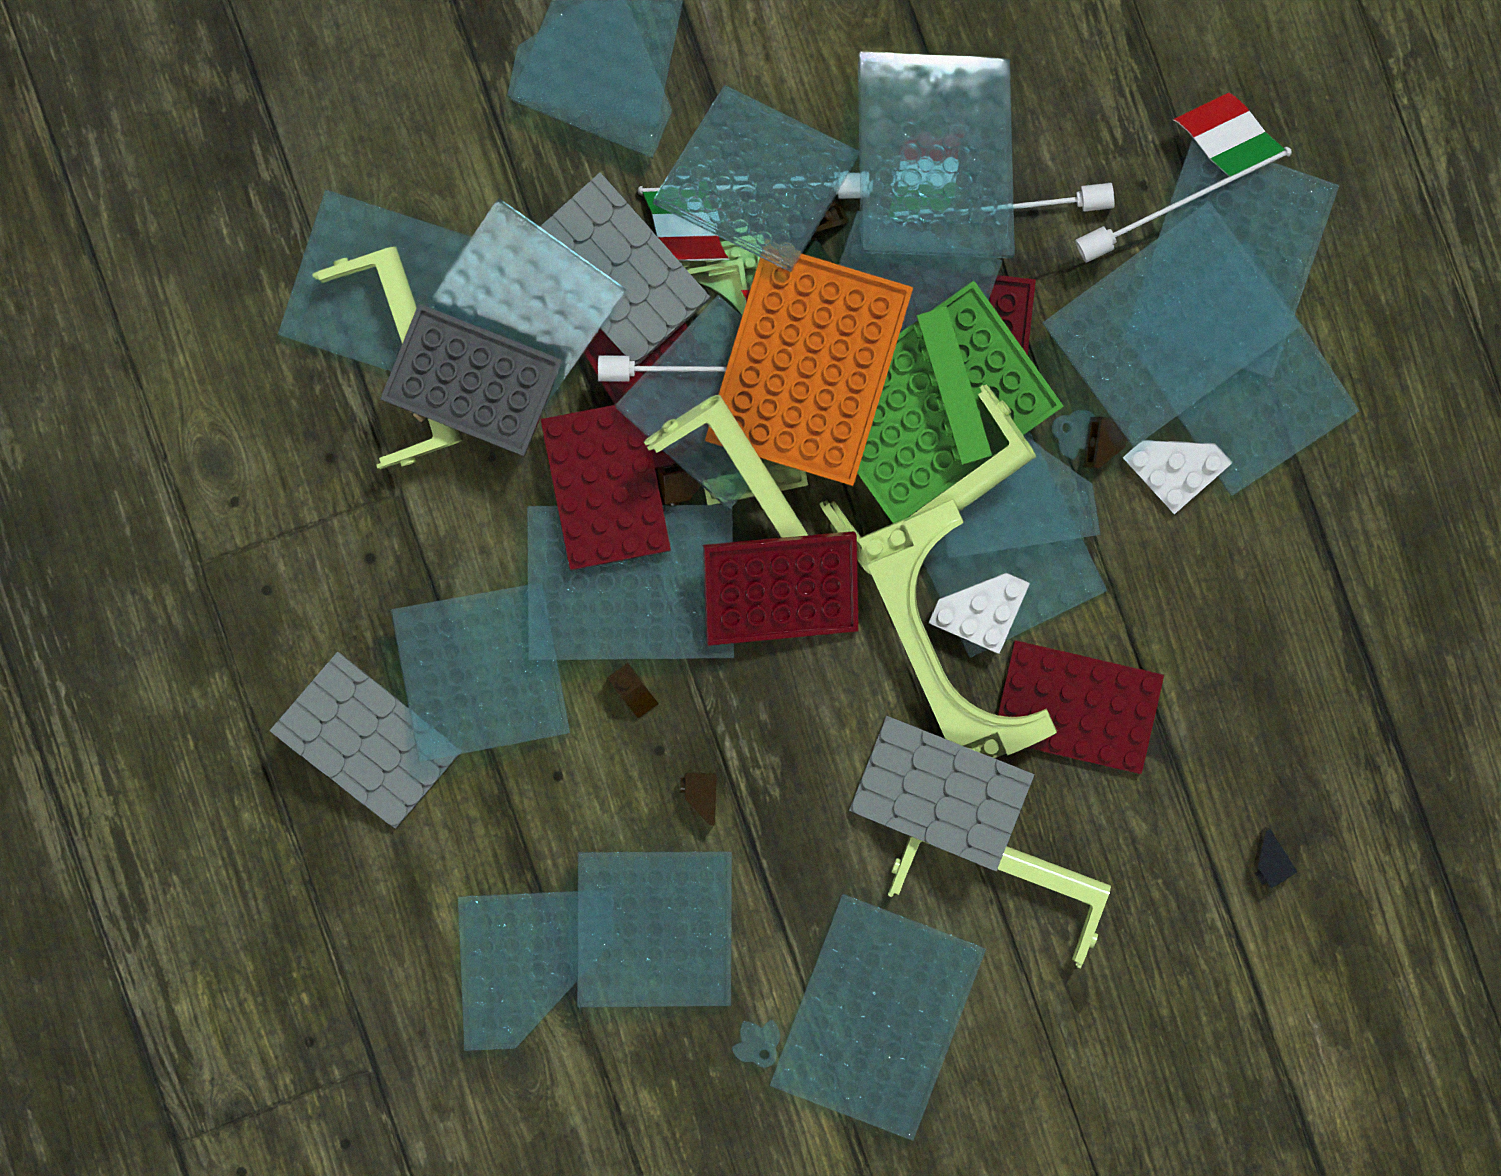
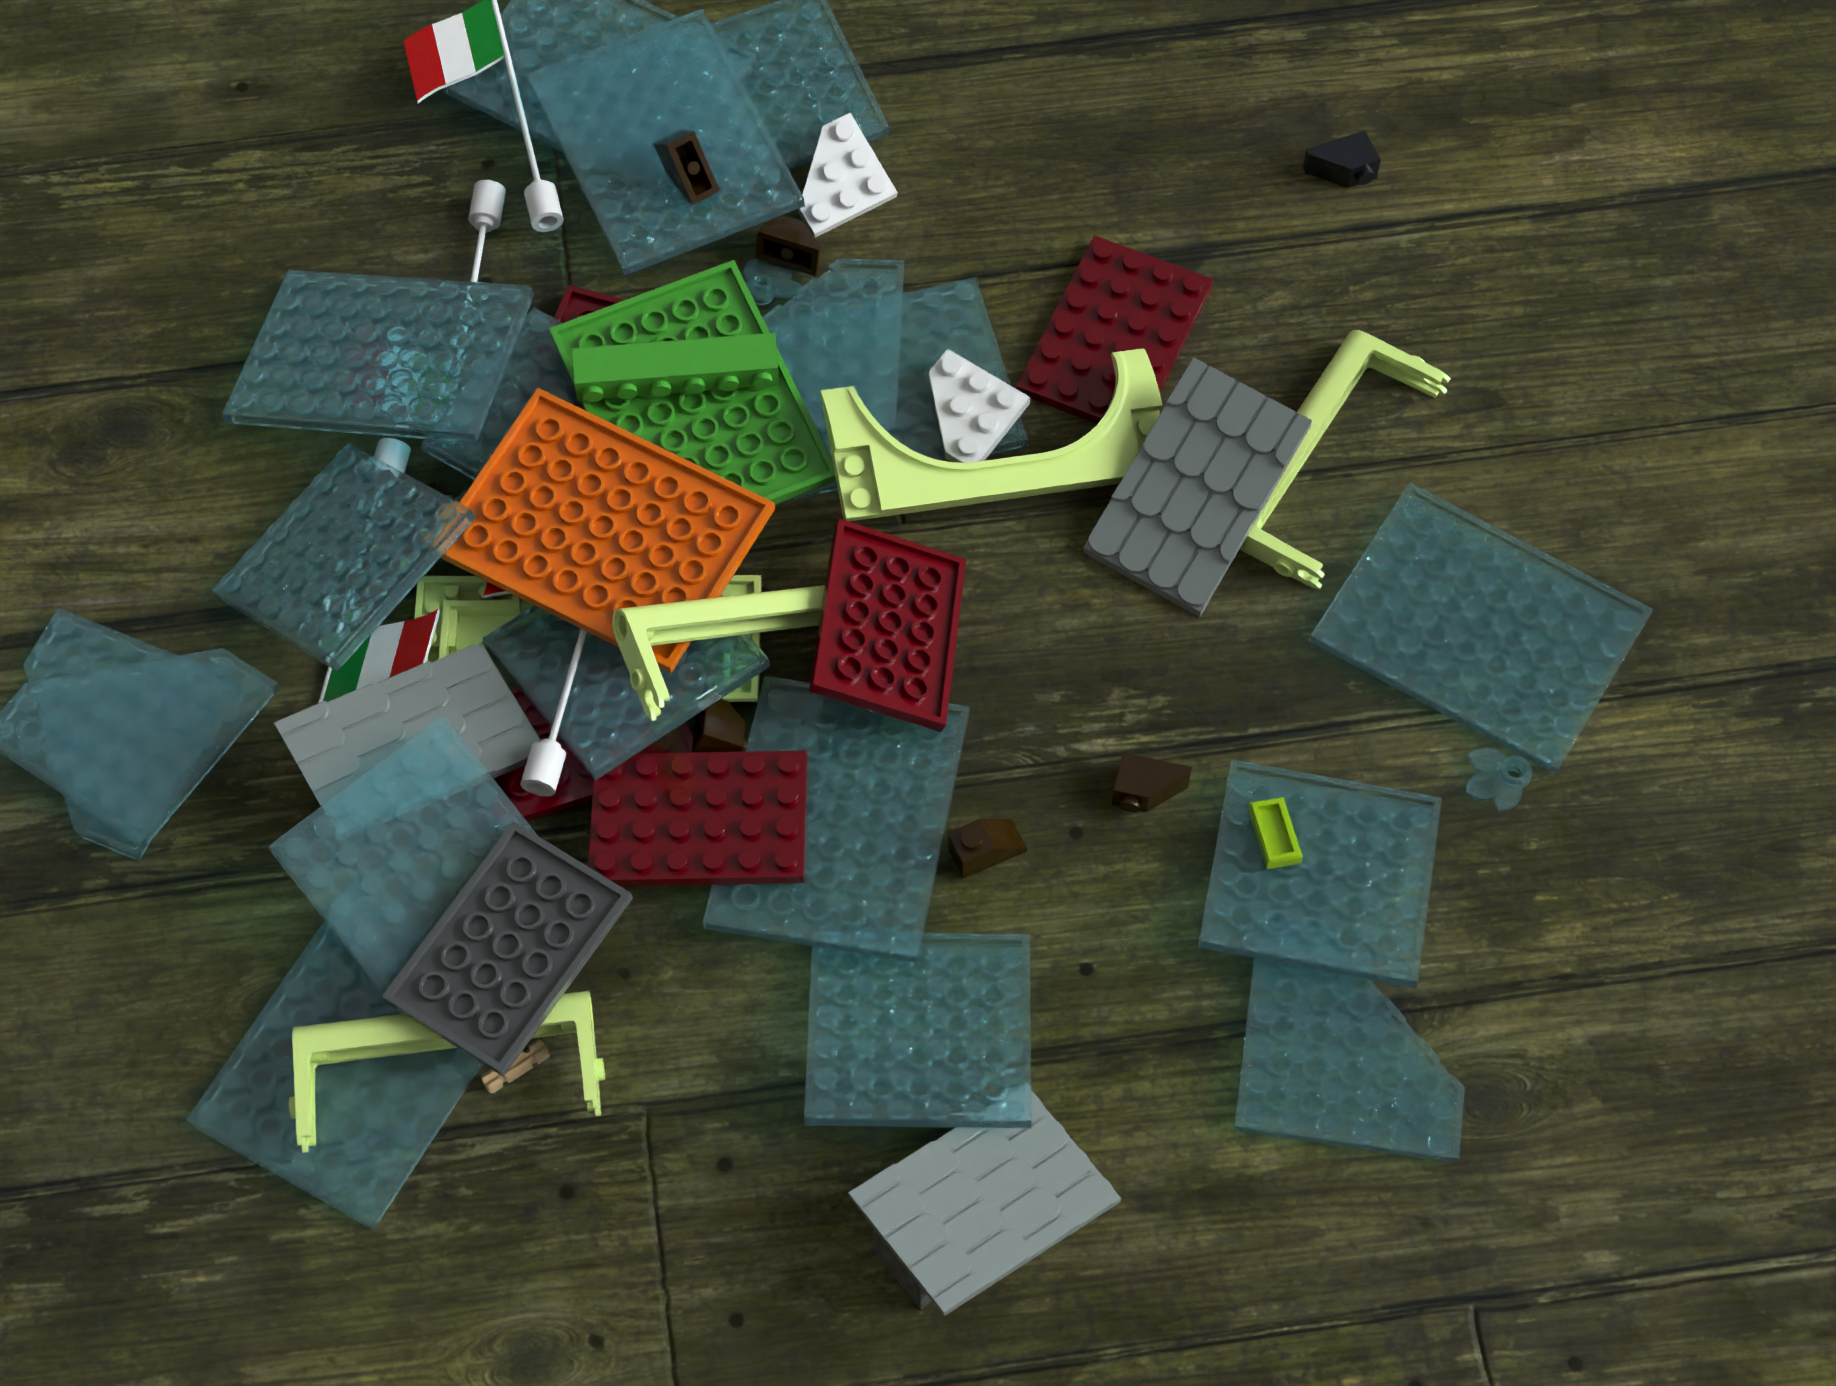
camera: 80 degrees left, 25 degrees down
yellowish green piece [820,384,1036,575] -> none
none -> dark brown slope [653,129,720,205]
none -> lime tile [1248,797,1303,870]

